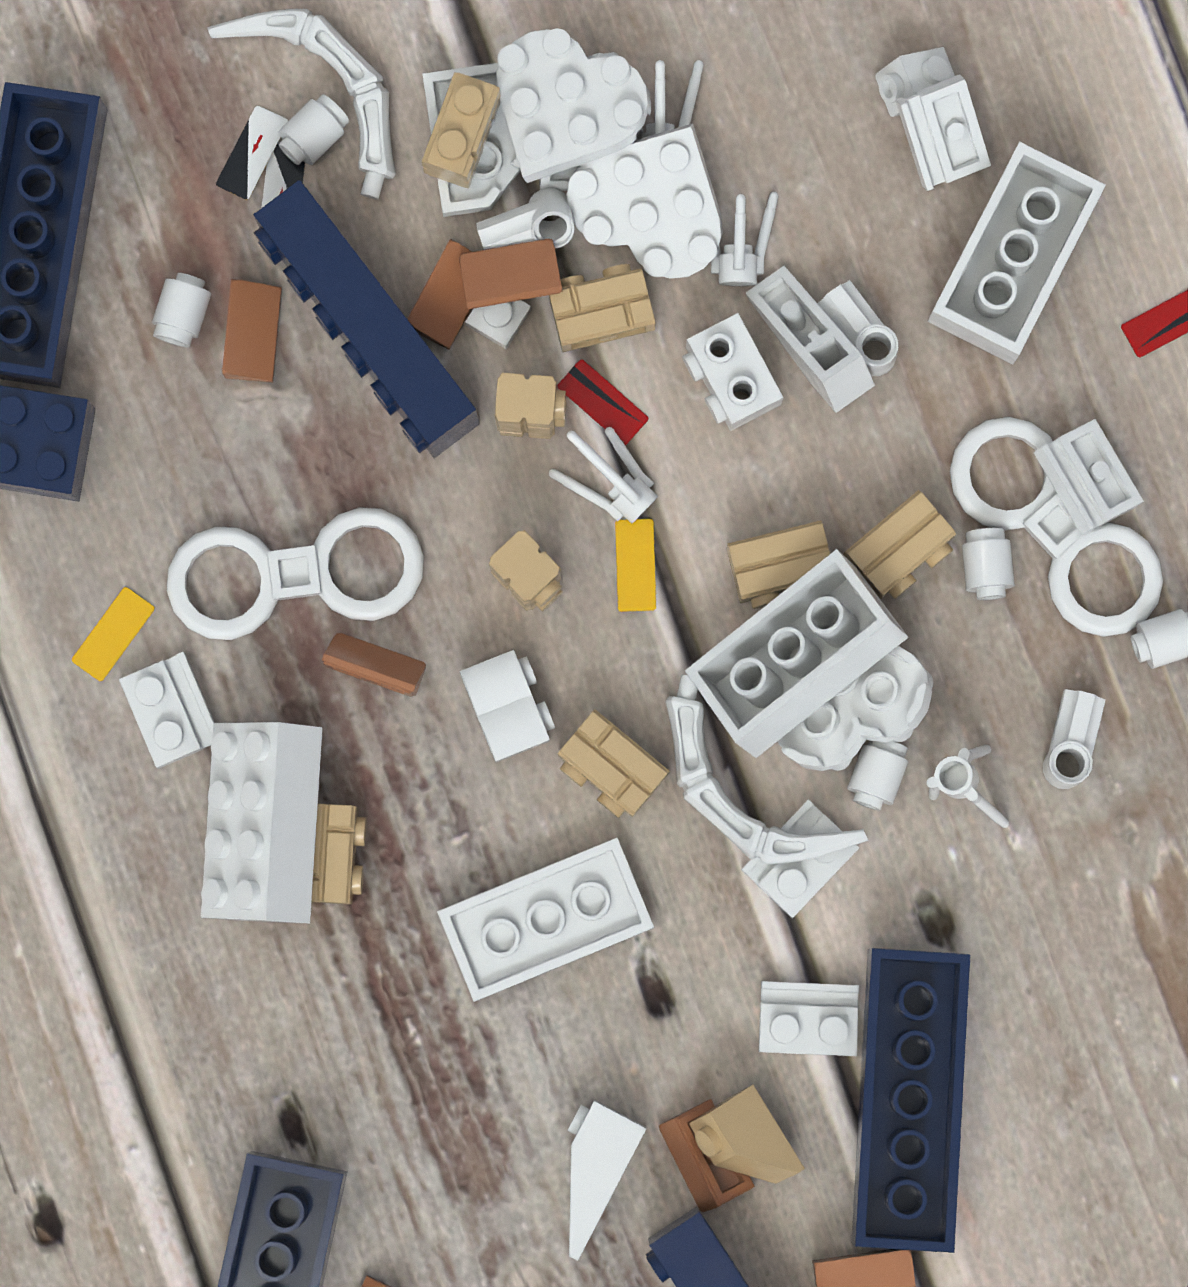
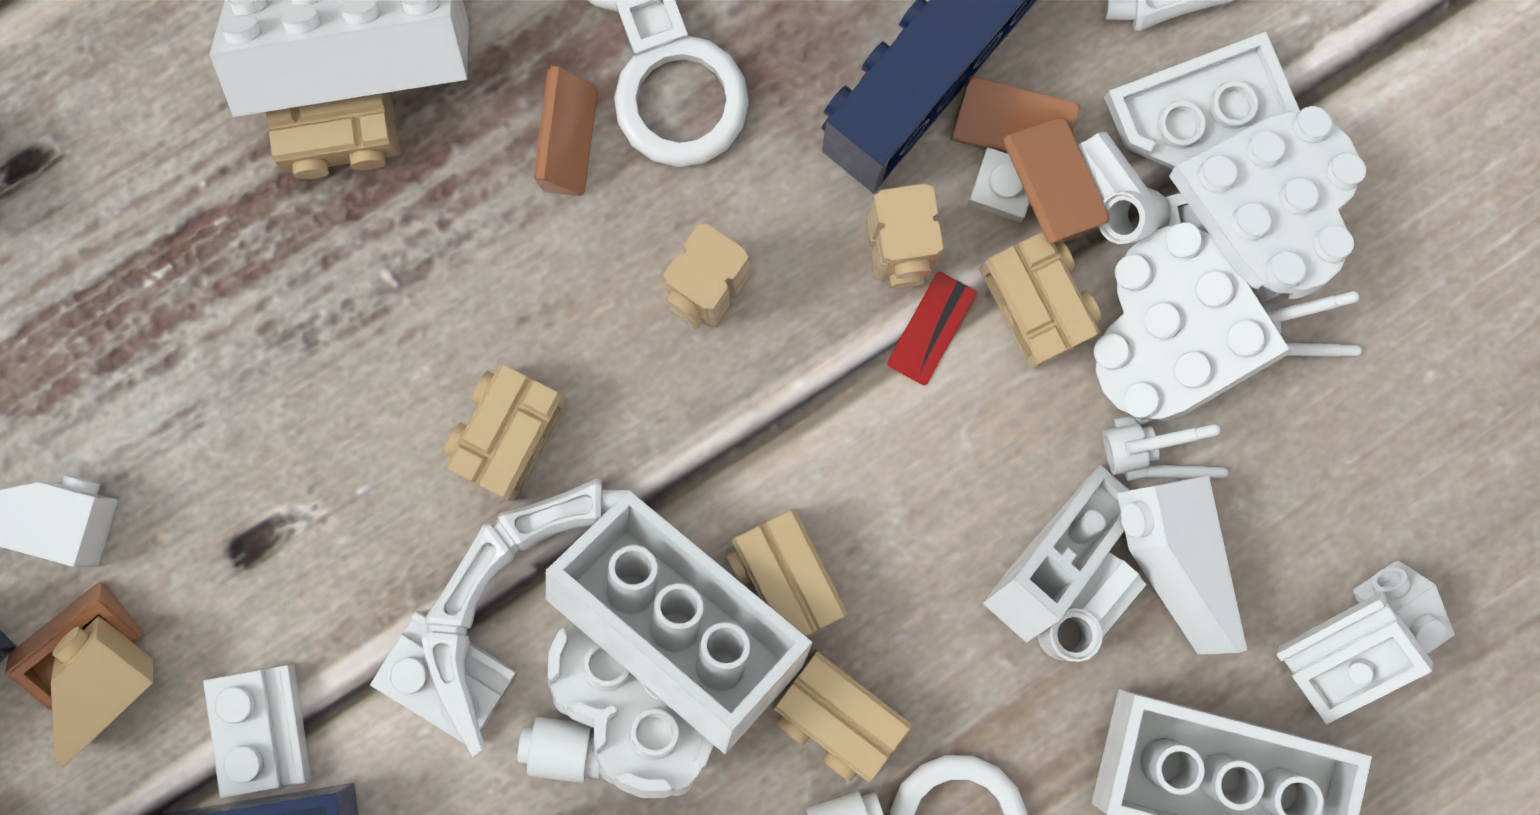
camera: 70 degrees right, 0 degrees up
tan brick [422,72,501,188] -> none
white plate [437,838,654,1002] -> none
white brick [460,650,555,763] -> none
white plant [549,427,658,524] -> none
yellow sticker [615,519,656,612] -> none
white brick [682,313,783,431] -> none
none -> white slope [1117,475,1247,655]

